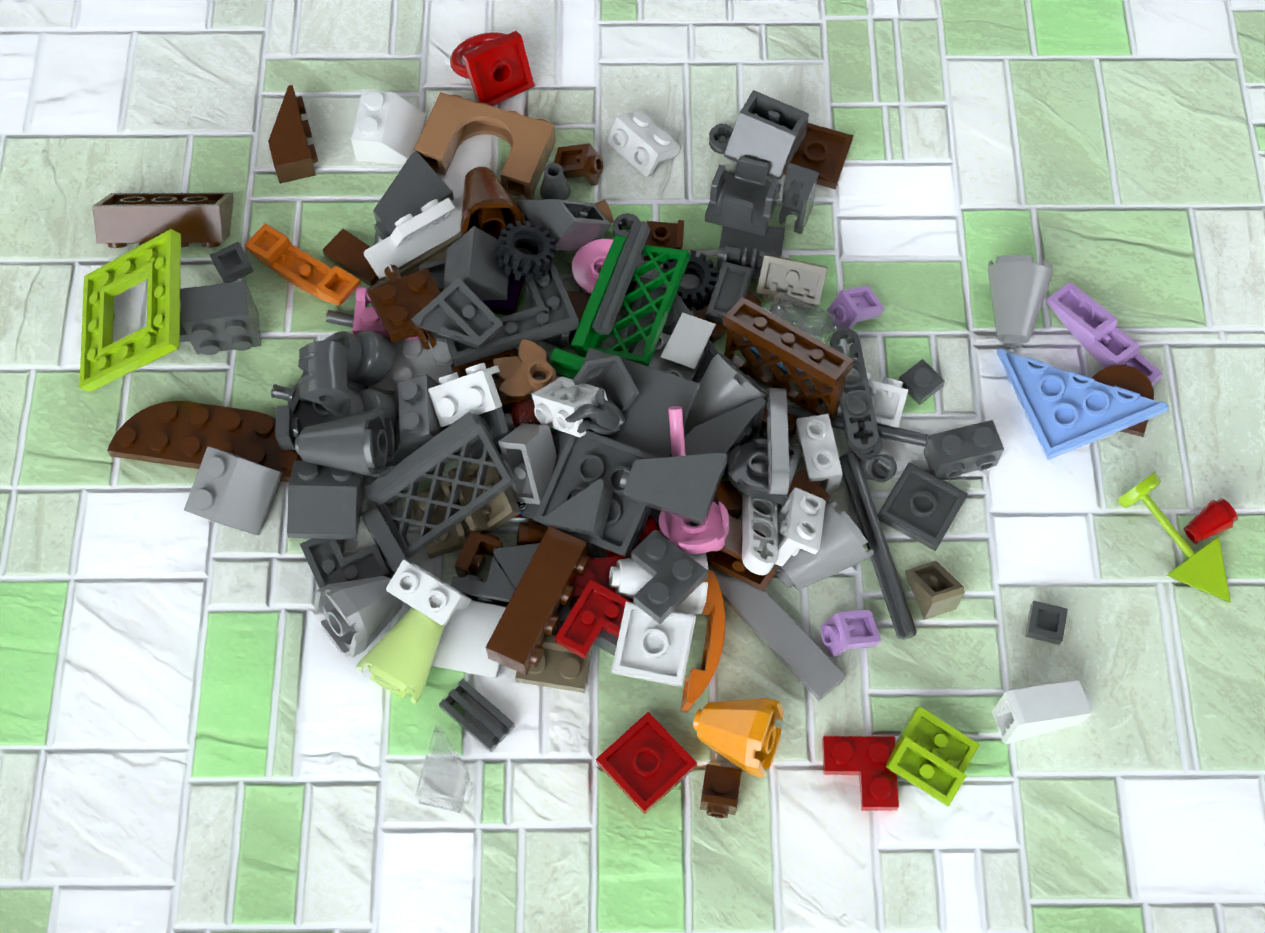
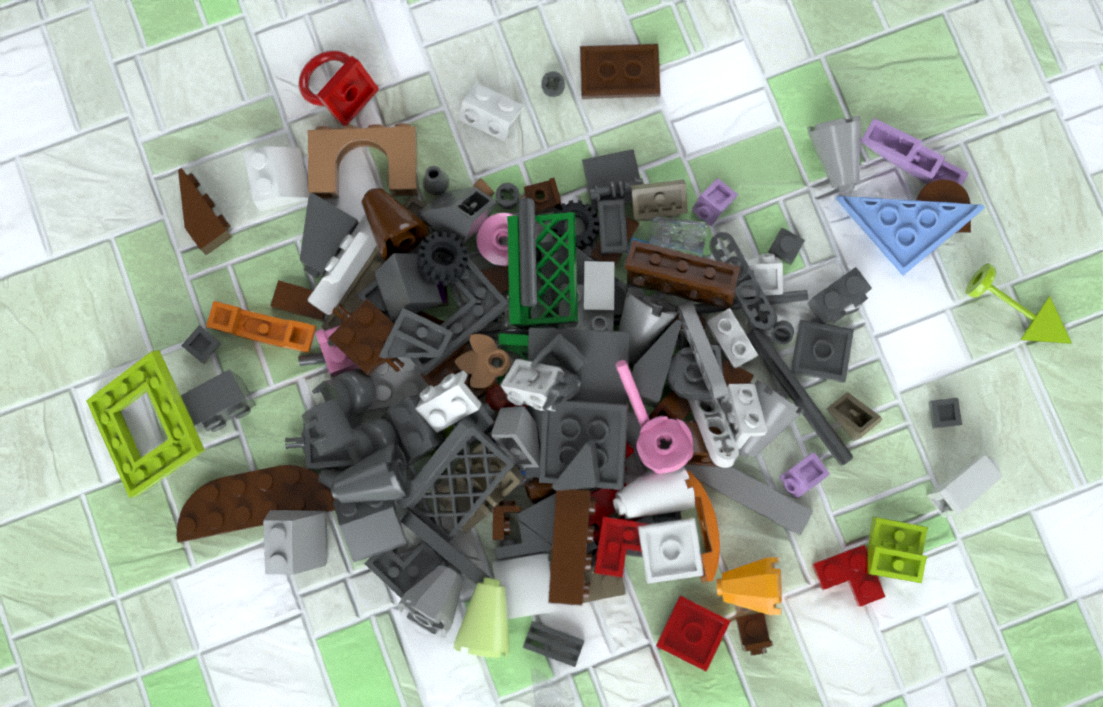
camera: 20 degrees left, 15 degrees up
slope [92,193,234,248] -> none
dark grey plate [275,405,301,451] -> none
white bracket [386,559,472,625] -> none
reddish brown bracket [554,143,603,186] -> none
dark grey slope [619,452,728,526] -> none
dark grey plate [631,530,708,624] -> none
dark grey panel [705,157,781,236] -> none
slope [724,90,809,179] -> none
dark grey hinge [779,163,819,234] -> none
red cone [1184,498,1238,544] -> none

